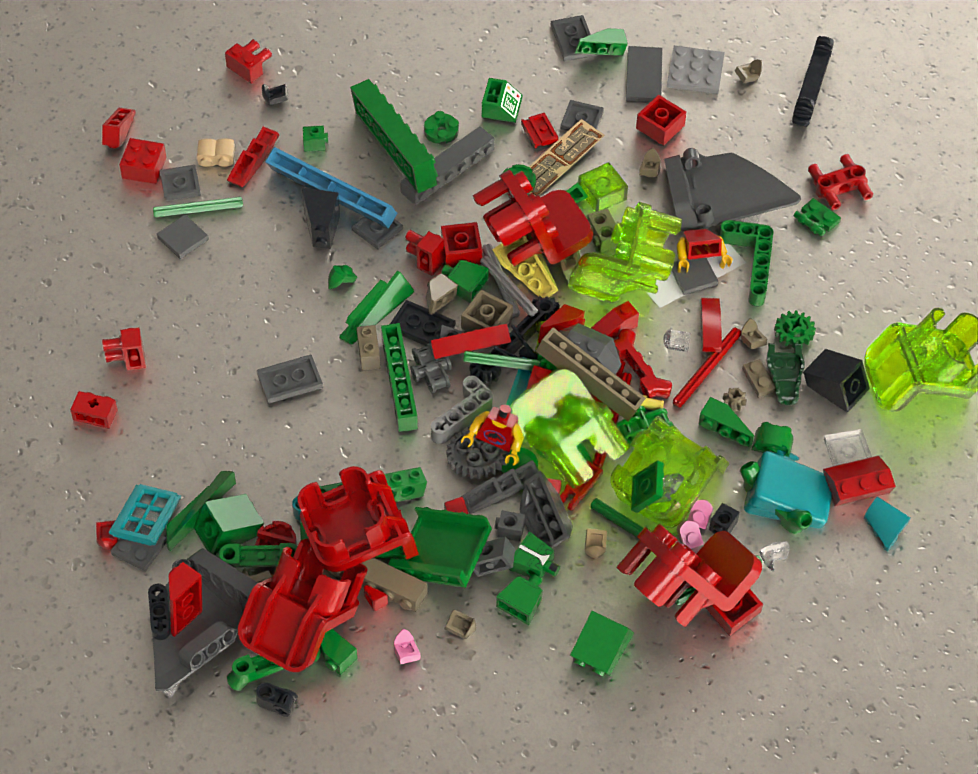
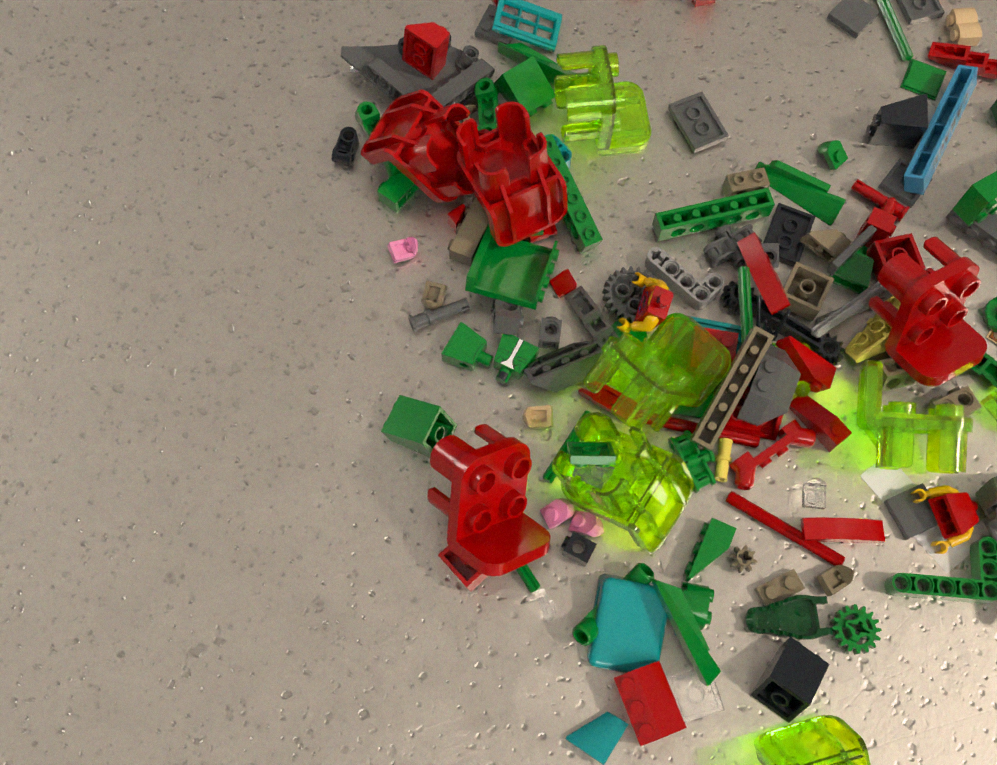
camera: 85 degrees right, 15 degrees up
none -> dark grey pin [408,297,470,333]
none -> clear neon green piece [554,45,651,156]
none -> green wedge [651,579,721,686]
none -> dark grey tile [827,225,877,276]
none -> red pin [851,179,910,222]
none -> green piece [900,59,947,101]

